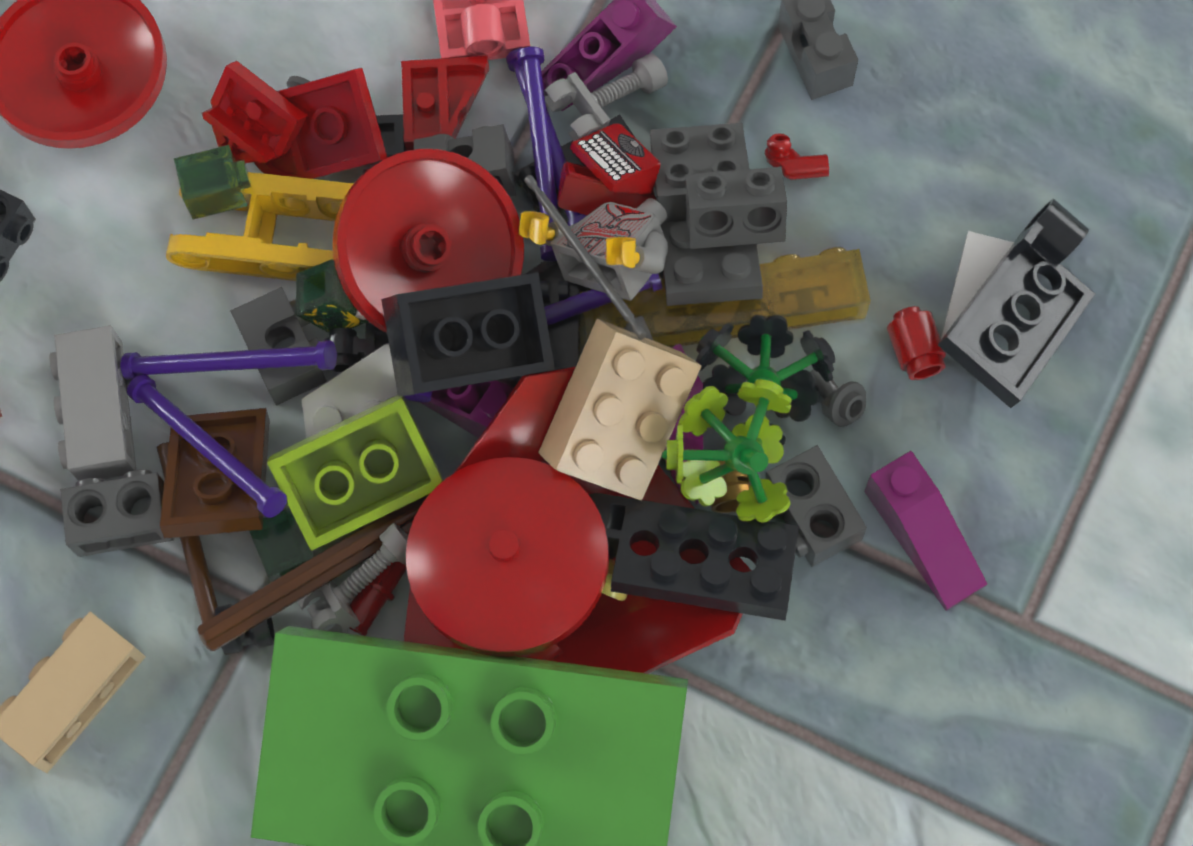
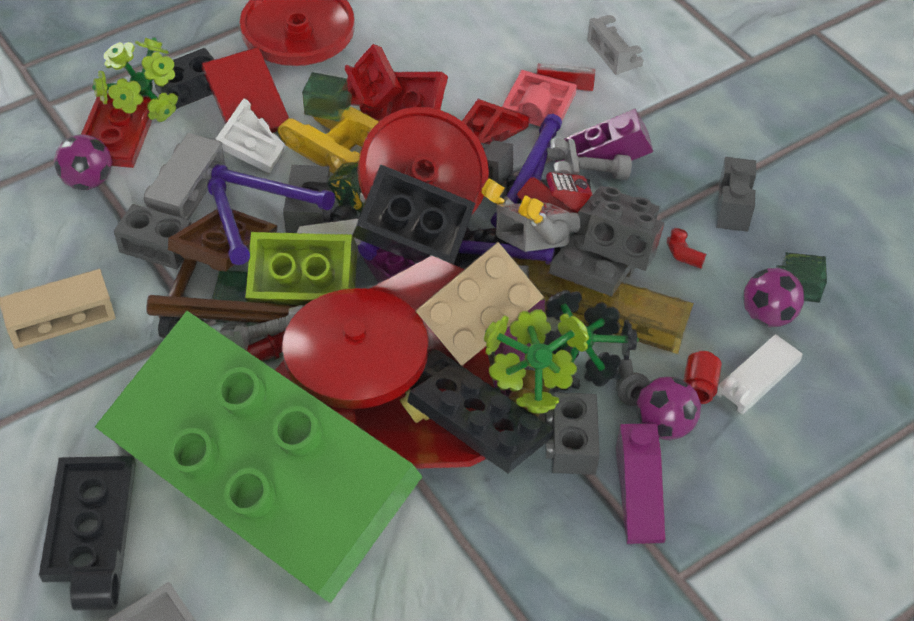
camera: 25 degrees right, 20 degrees down
dark grey piece [524,175,647,340] -> none
hinge [938,198,1095,408] -> none
none -> red tile [202,47,290,133]
none -> white wing [215,98,285,174]
none -> magenta piece [636,376,701,441]
none -> magenta piece [743,268,805,327]
none -> clear green brick [776,252,827,303]

